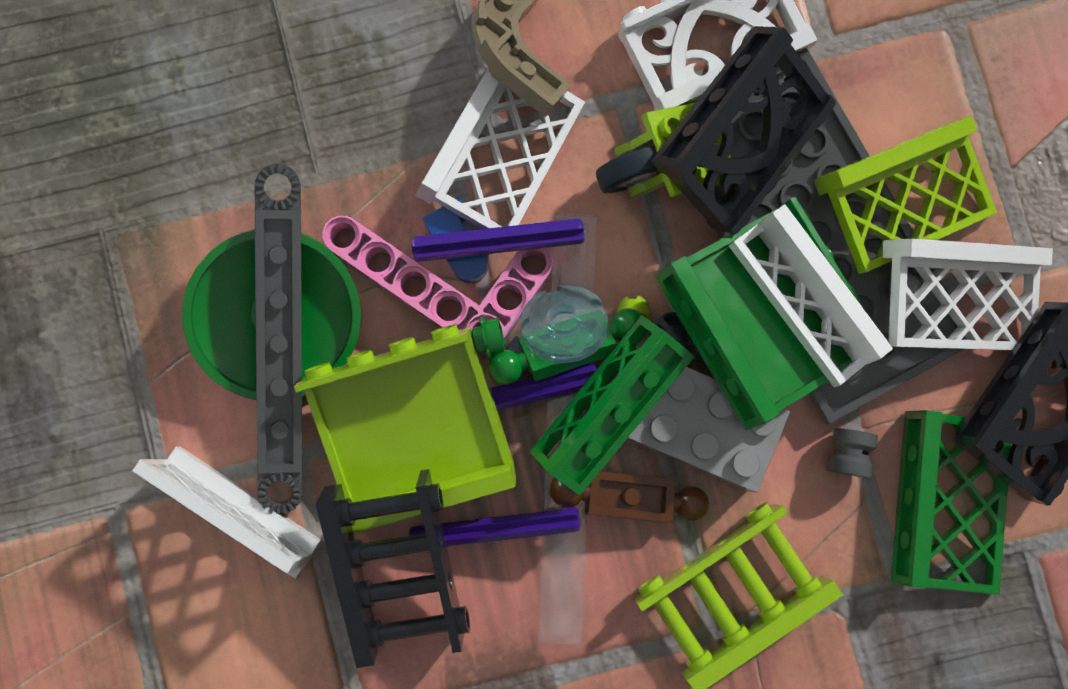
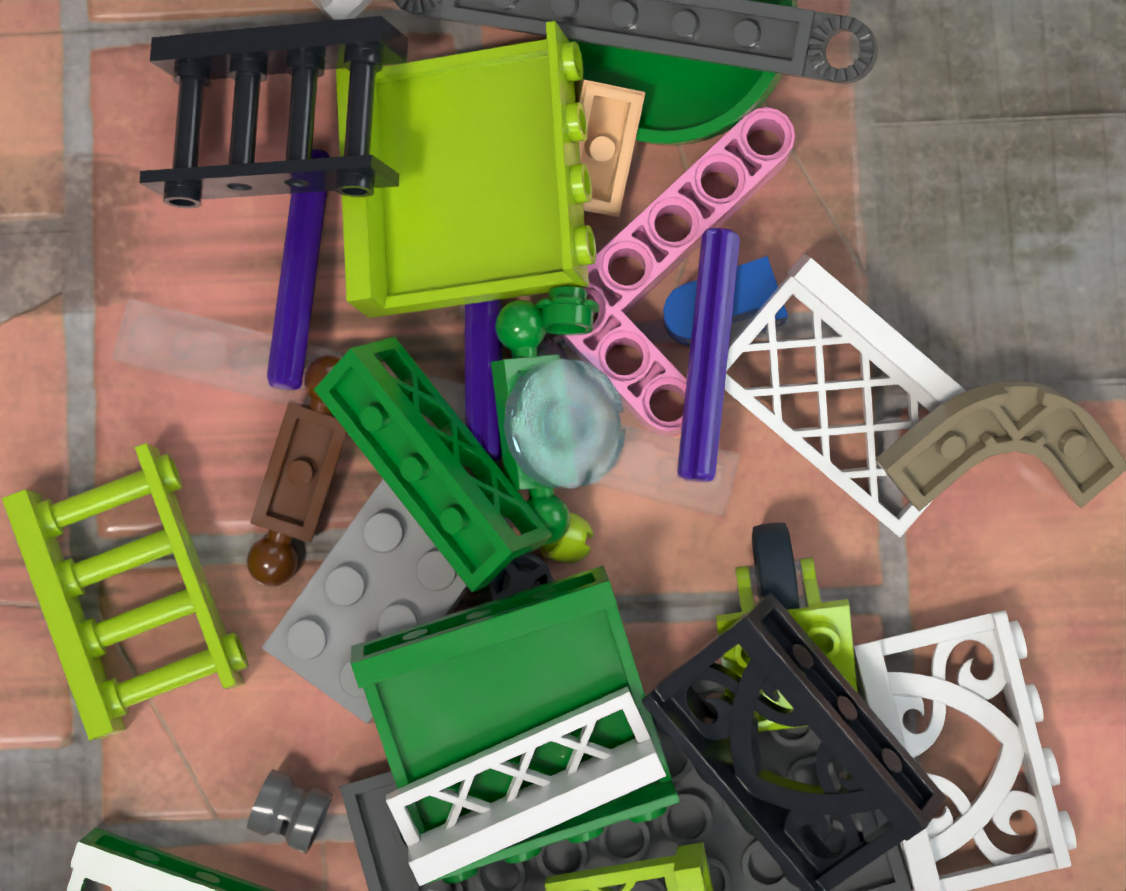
camera: 120 degrees right, 0 degrees up
none -> light nougat slope [575,79,645,217]

